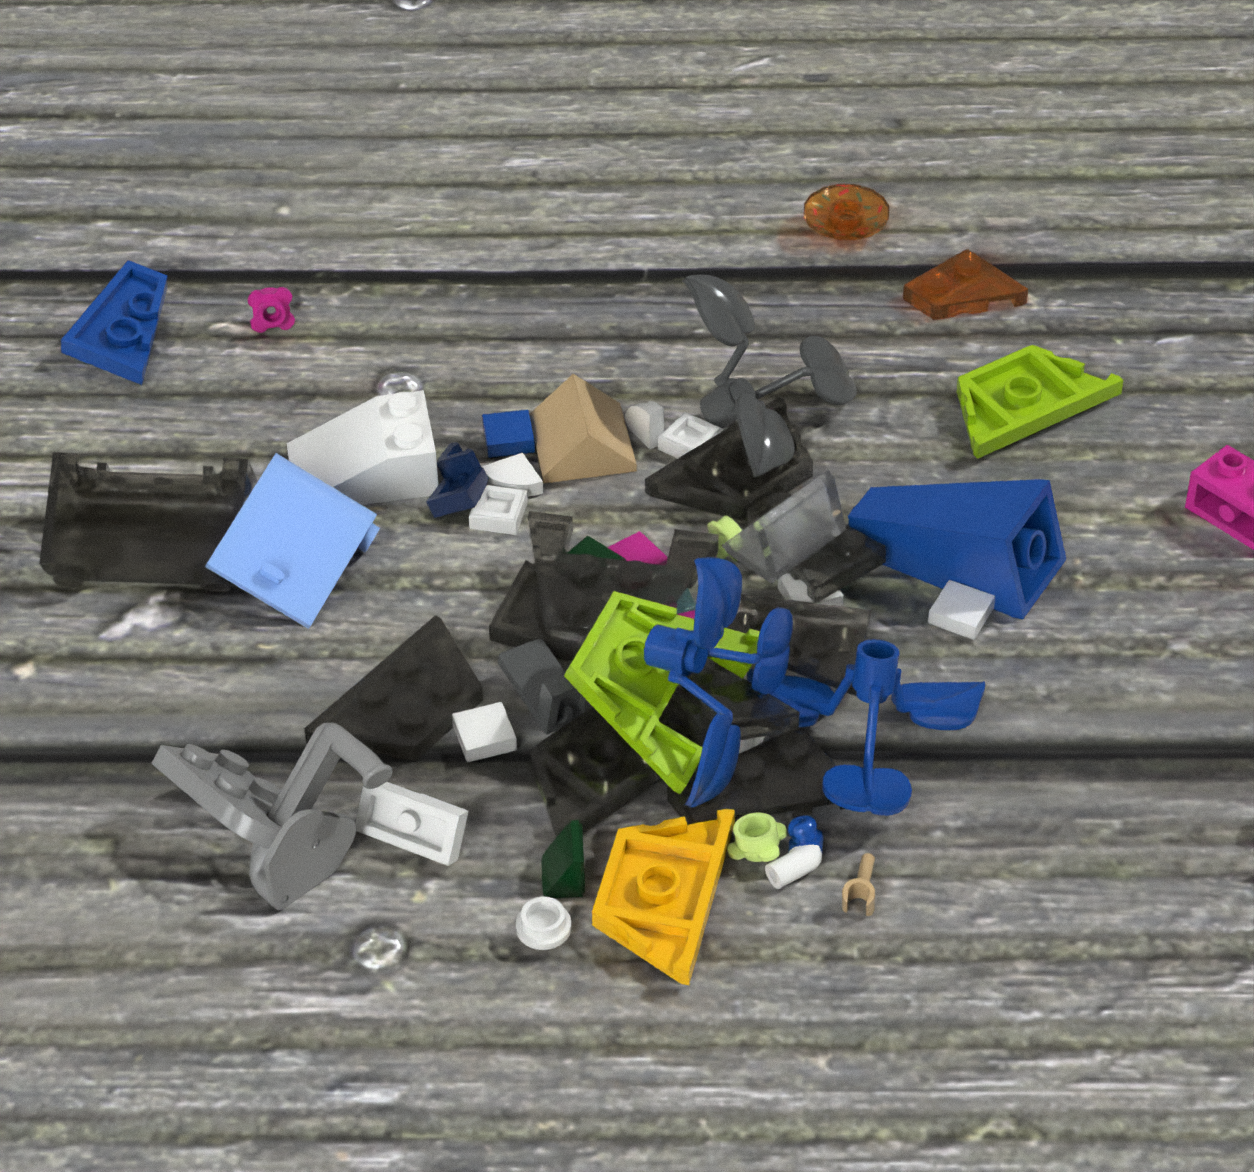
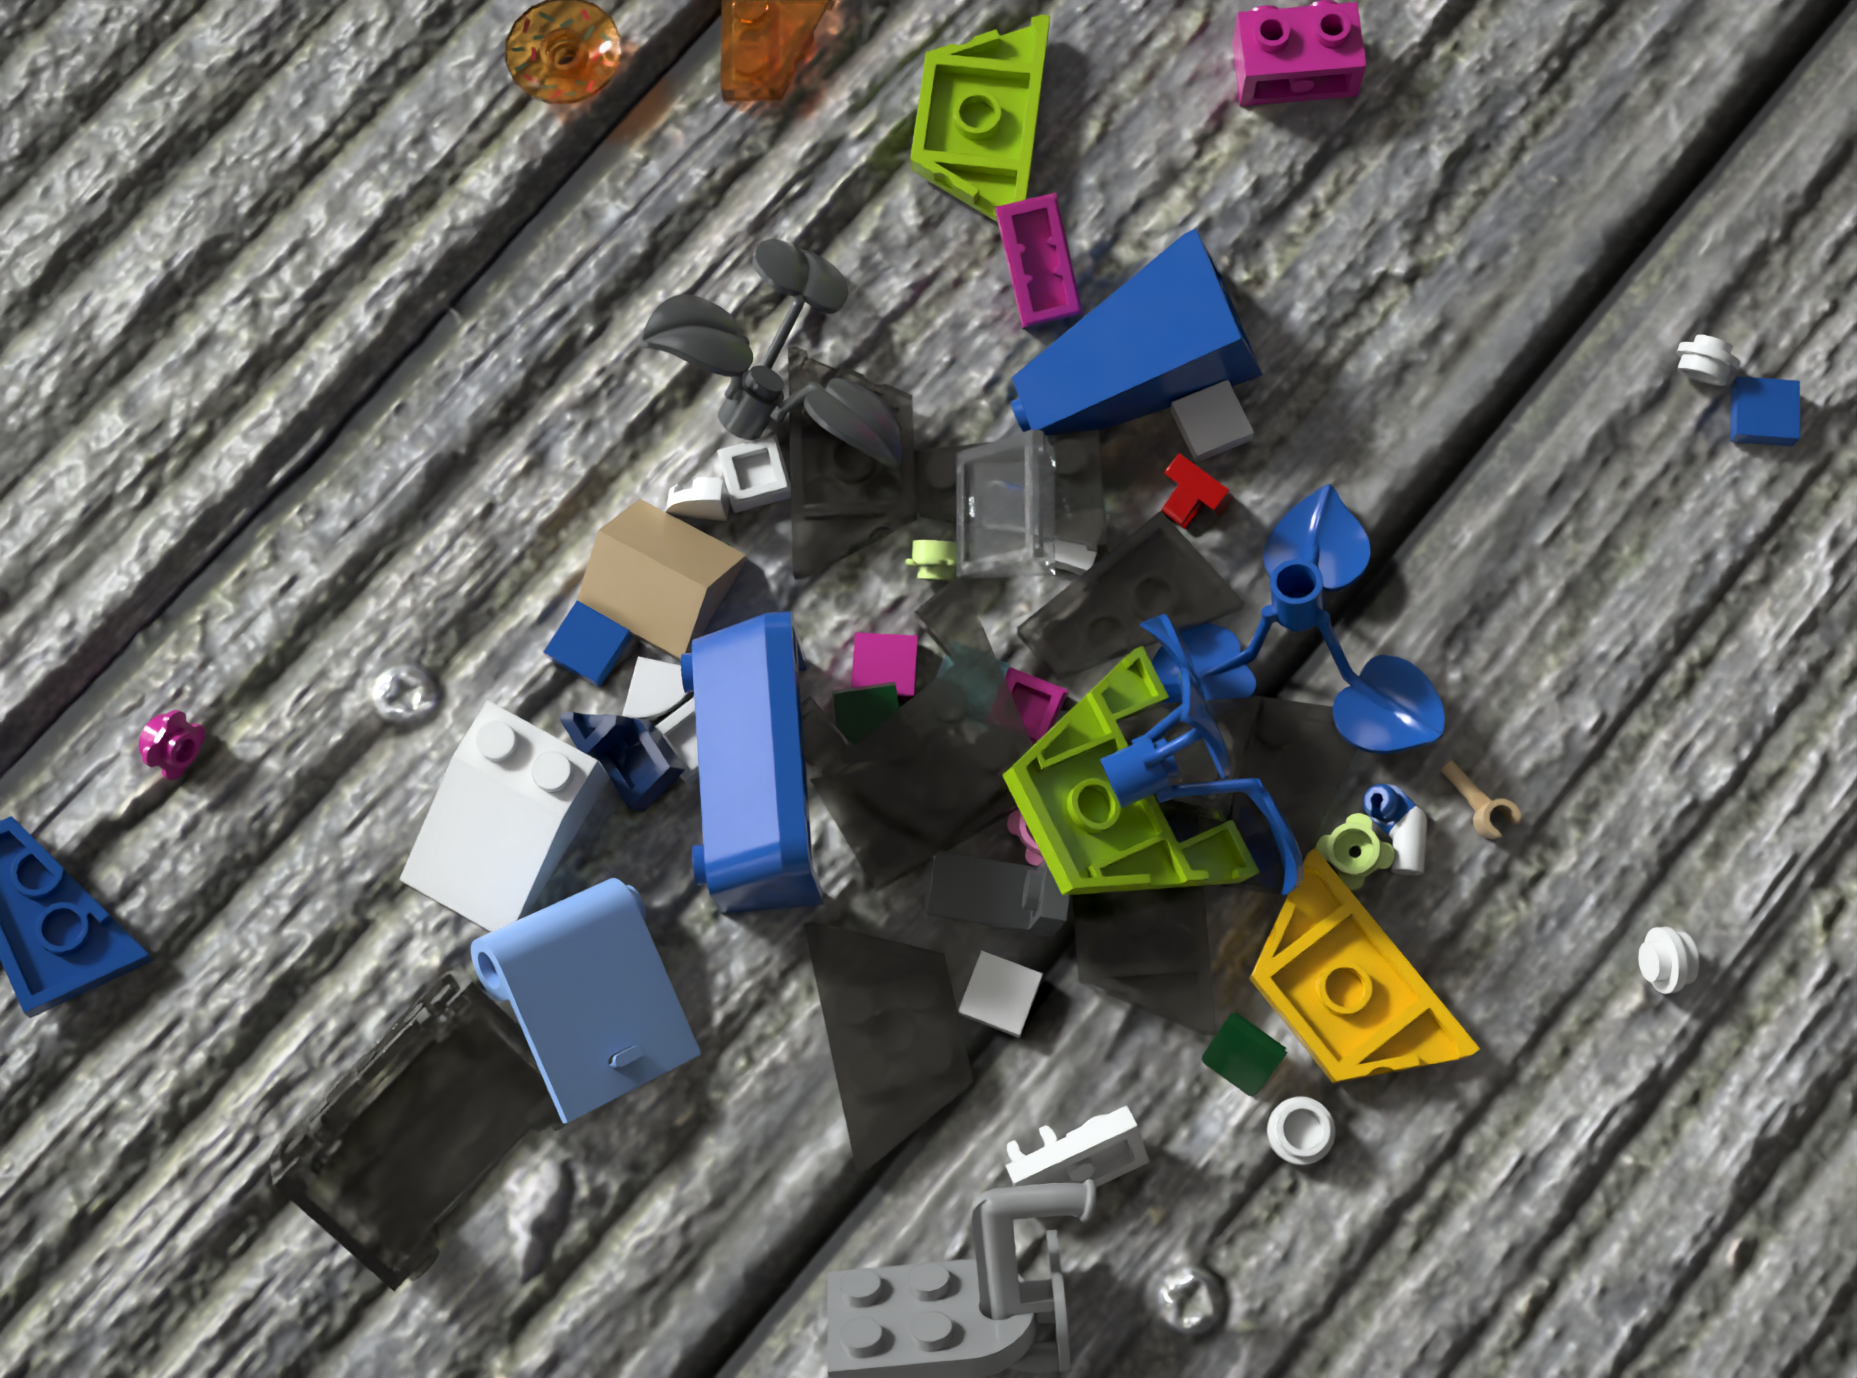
camera: 45 degrees left, 30 degrees up
none -> windscreen [680,611,824,914]
none -> dark pink plate [995,193,1083,328]
none -> red tile [1161,453,1235,529]
none -> white plate [1638,927,1699,994]

